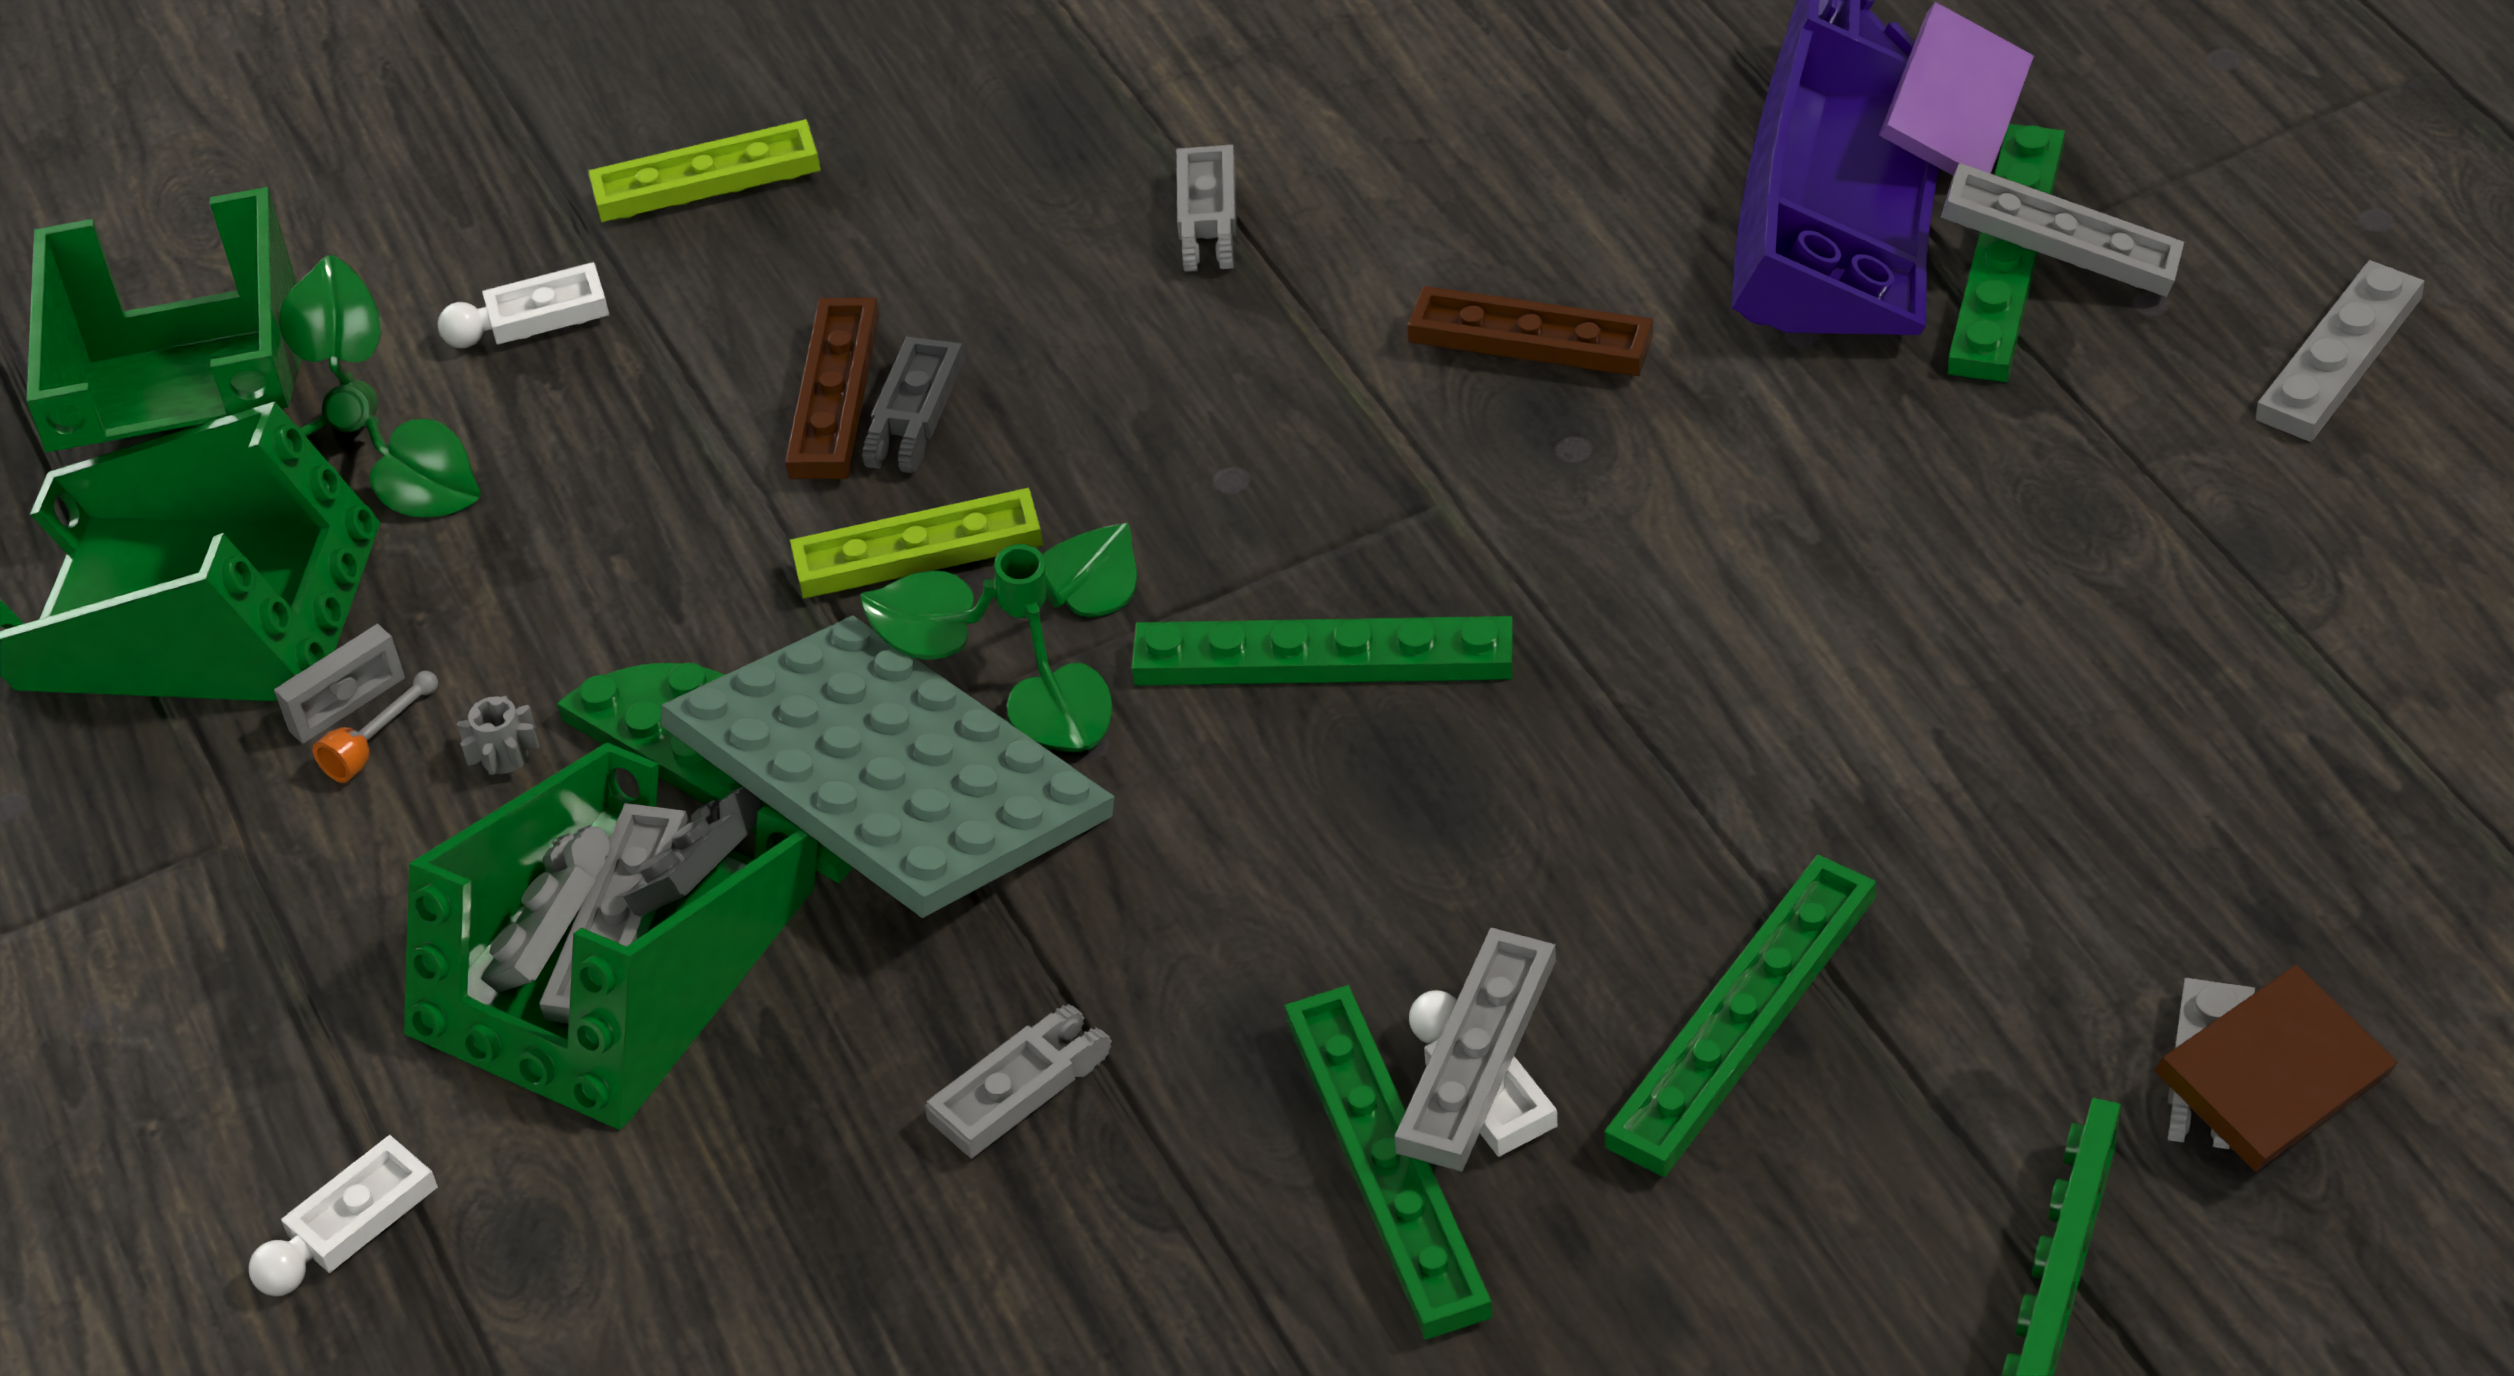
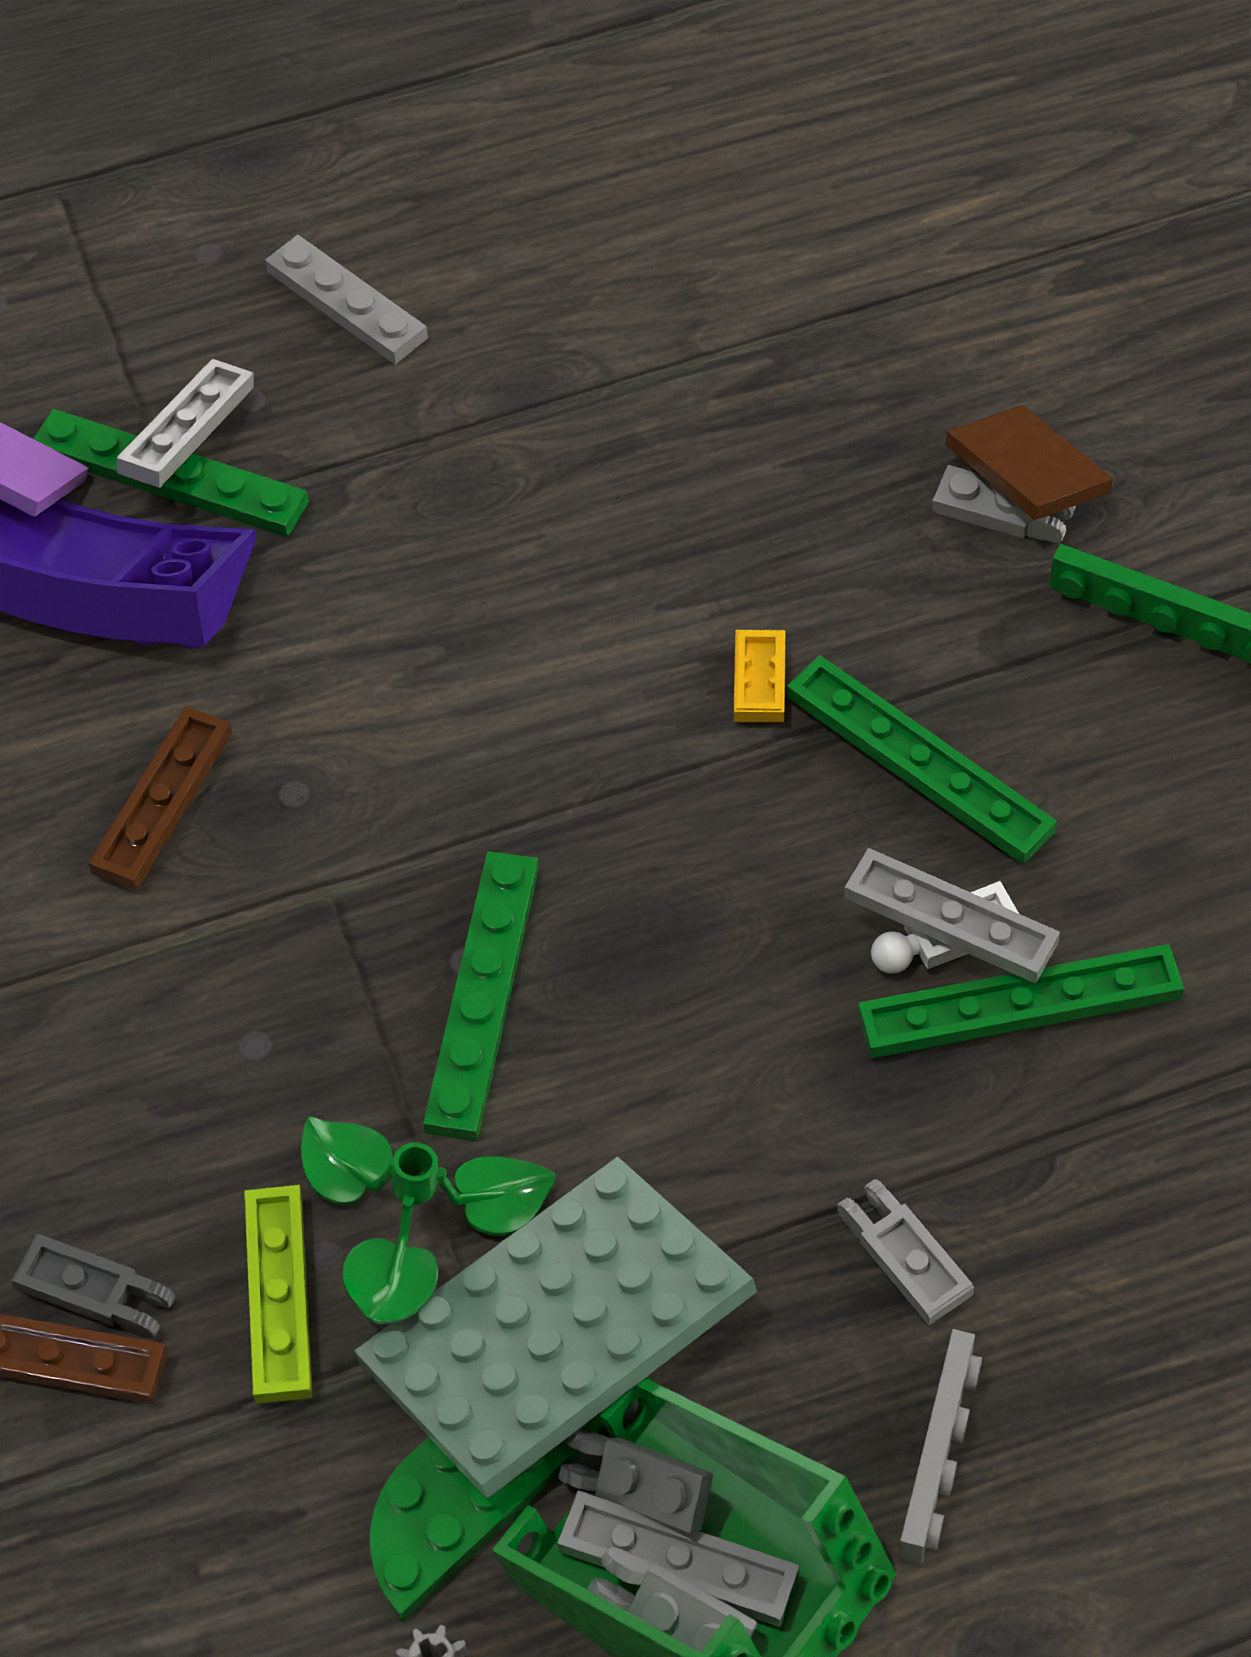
camera: 85 degrees left, 10 degrees up
none -> yellow plate [734,630,785,722]
none -> light grey plate [898,1329,982,1567]

